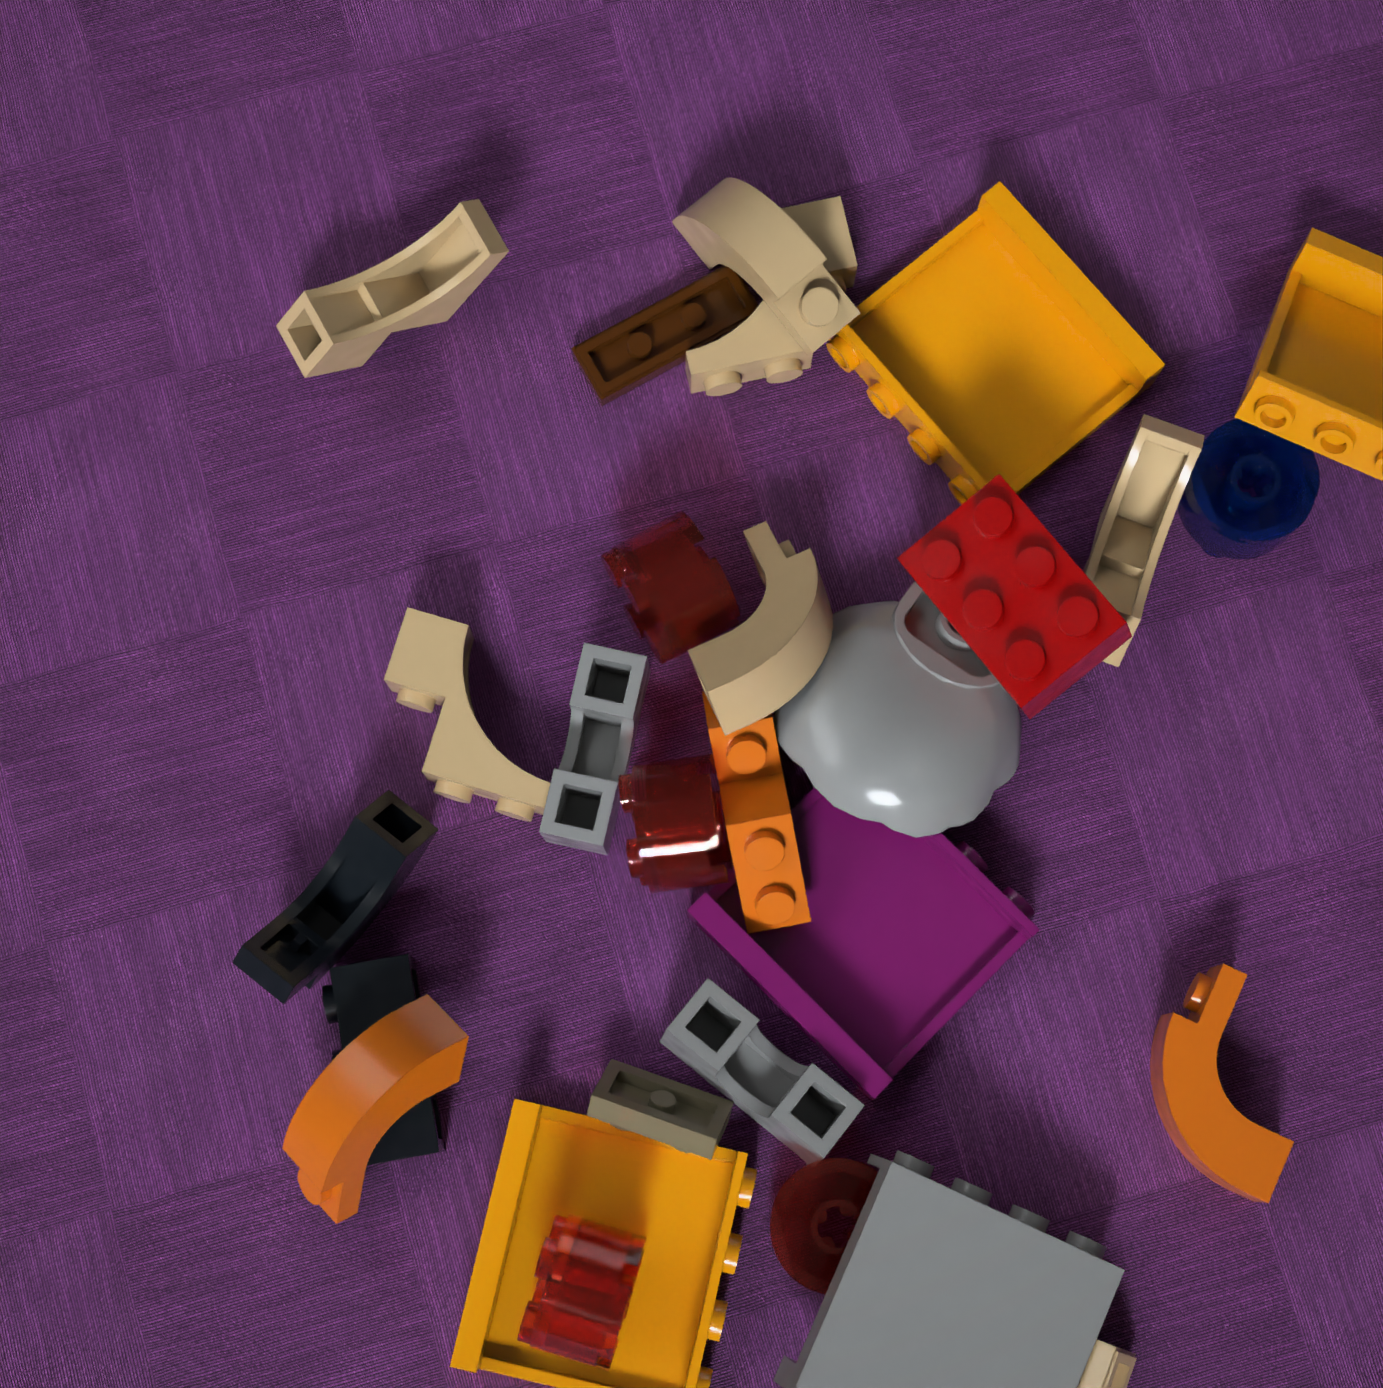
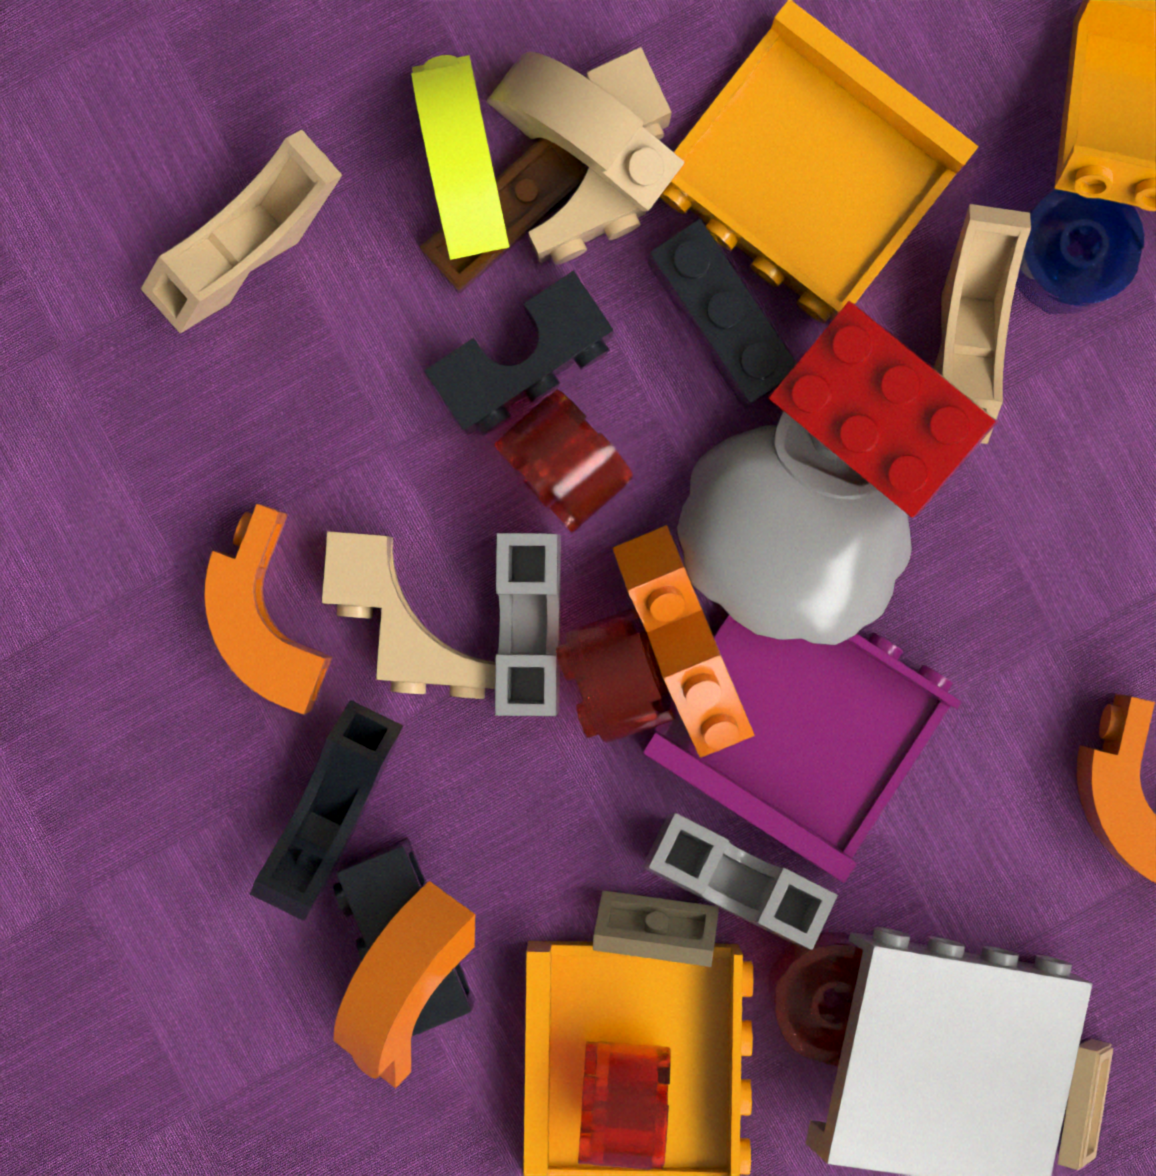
camera: 15 degrees left, 10 degrees up
tan arch [687,521,833,736] -> none
none -> orange arch [205,504,333,715]
none -> neon yellow arch [411,55,509,260]
none -> black arch [424,270,614,436]
none -> black arch [648,219,797,409]

